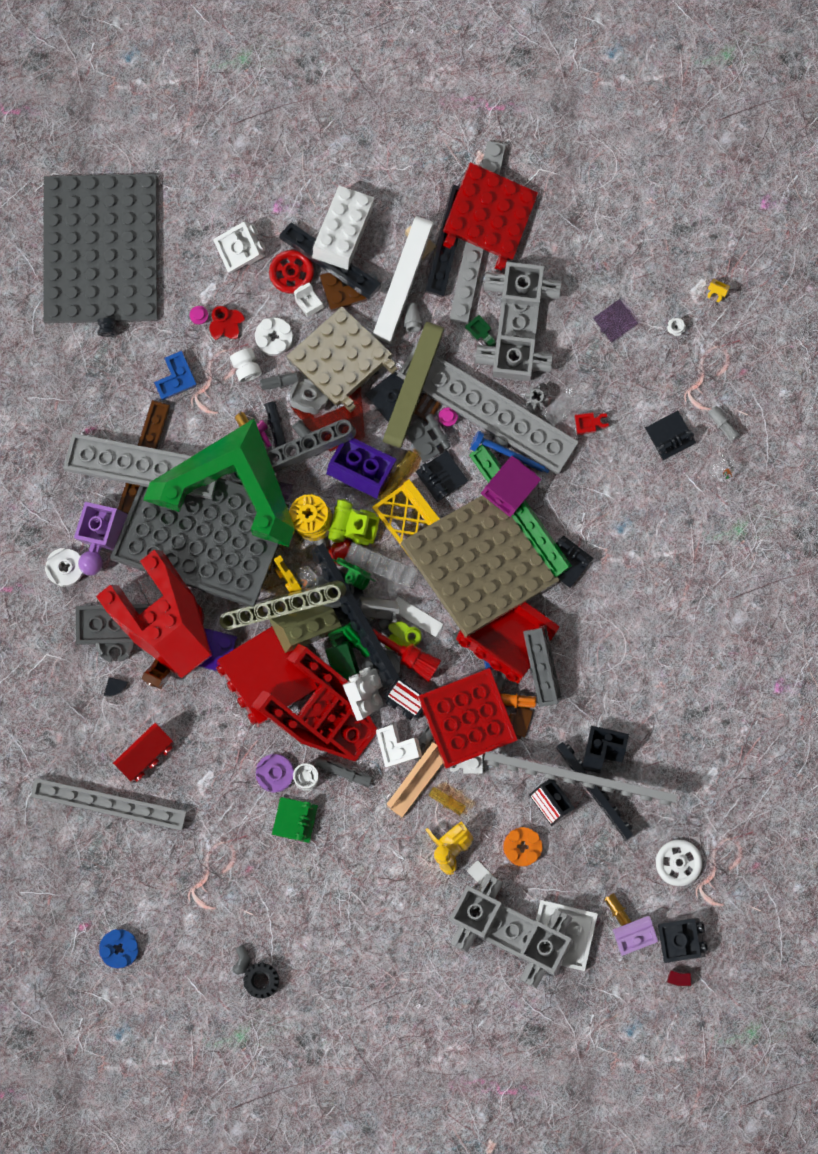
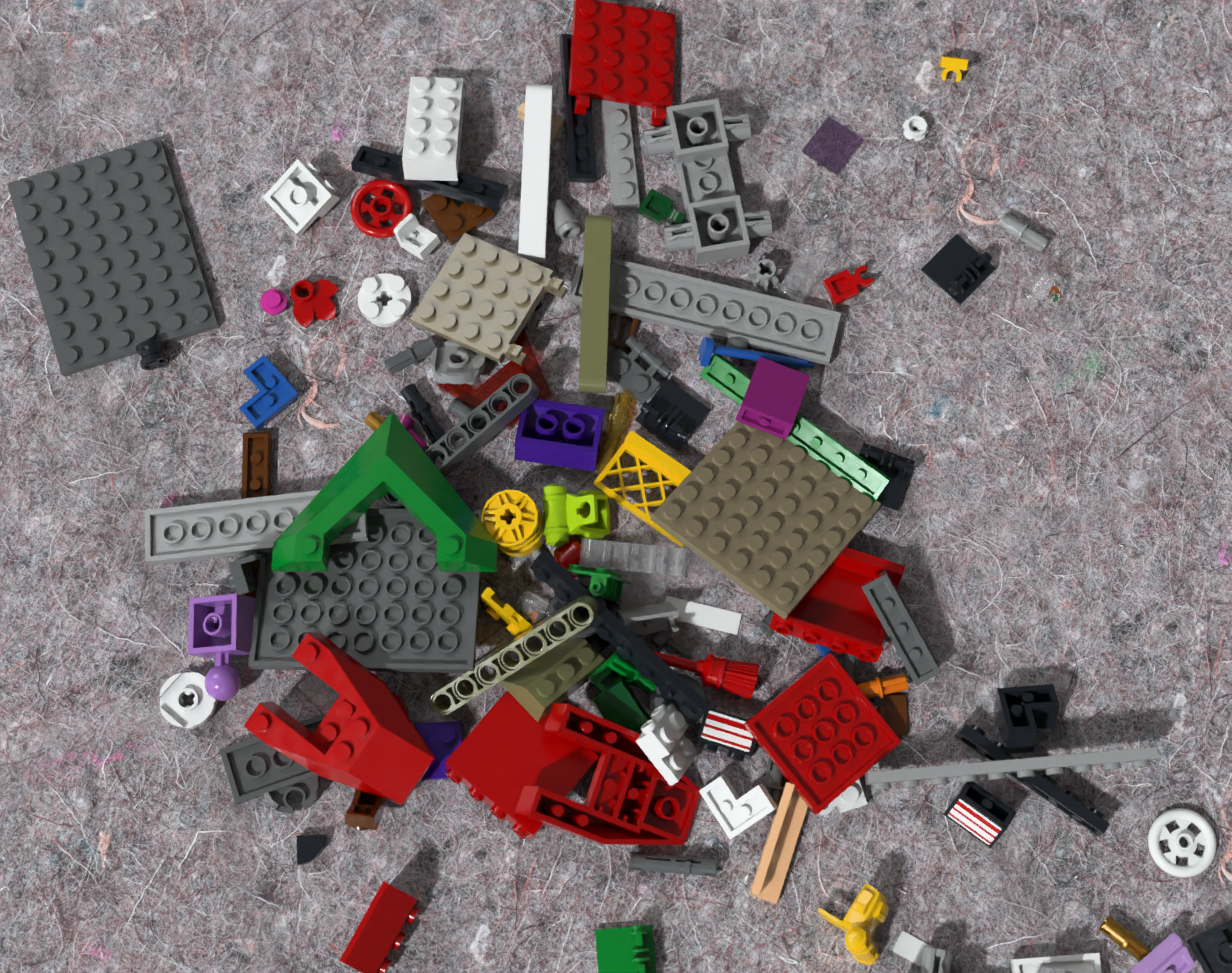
camera: 20 degrees left, 5 degrees down
white wheel [230,348,262,383] -> none
medium lavender tile [256,754,294,793] -> none
white wheel [293,763,319,791] -> none
black plate [366,372,404,423] -> none
lime plate [385,621,422,650] -> none
clear yellow axle [429,787,466,816] -> none
dark pink plate [438,407,457,427] -> none
orange plate [503,827,542,867] -> none
none -> dark grey bracket [228,550,266,595]

